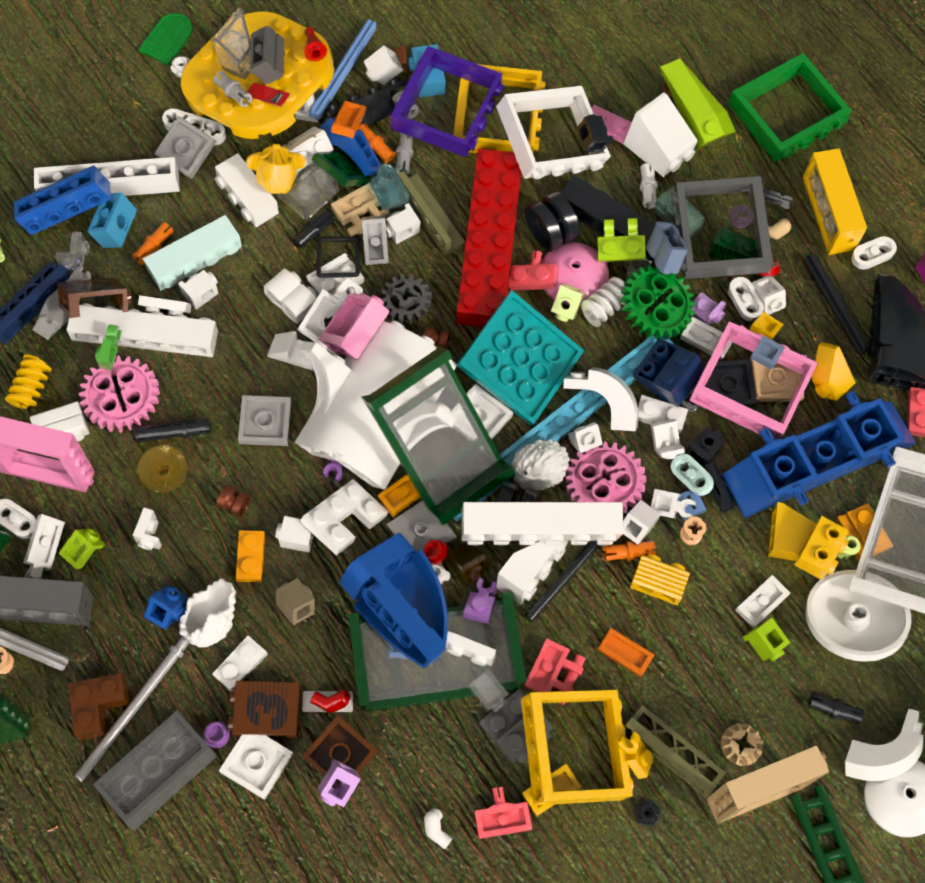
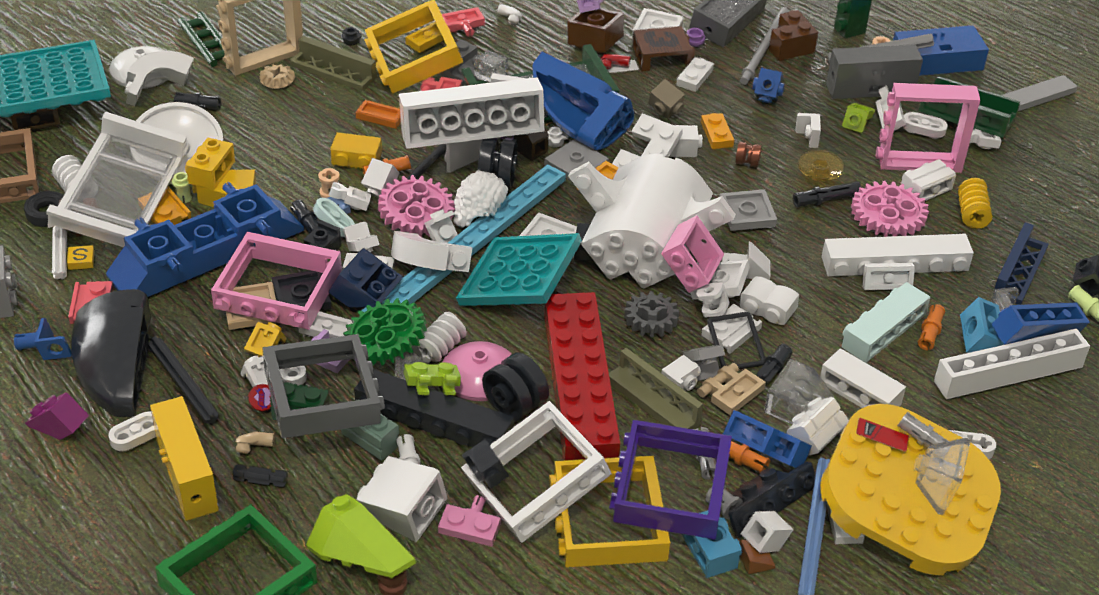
camera: 170 degrees right, 25 degrees down
light grey piece [32,267,91,340] -> none
reddish brown panel [57,278,131,318] -> none
bright green plate [95,324,122,371] -> none
green window [138,13,192,66] -> none
light grey plate [154,116,217,179] -> none
white plate [171,56,190,78] -> none
white brick [178,270,218,310] -> none
white piece [179,579,236,647] -> none
yellow piece [246,144,306,194] -> none
dark grey brick [250,26,285,84] -> none
red cone [304,27,327,61] -> none
dark green tile [311,151,371,187] -> none
orange tile [331,101,366,138] -> none
clear piece [361,345,515,526] -> none
clear light blue piece [370,164,409,210] -> none
red plate [423,540,448,565] -> none
copper wheel [424,326,451,349] -> none
coral plate [508,251,558,291] -> none
yellowish green brick [551,283,585,322] -> none
yellow plate [618,732,654,779] -> none
sand blue brick [646,222,688,274] -> none
plate [729,204,754,228] -> none
white plate [736,575,790,629] -> none
lime brick [742,618,790,662] -> none
sand blue plate [751,336,785,370] -> none
yellow slope [811,342,855,401] -> none

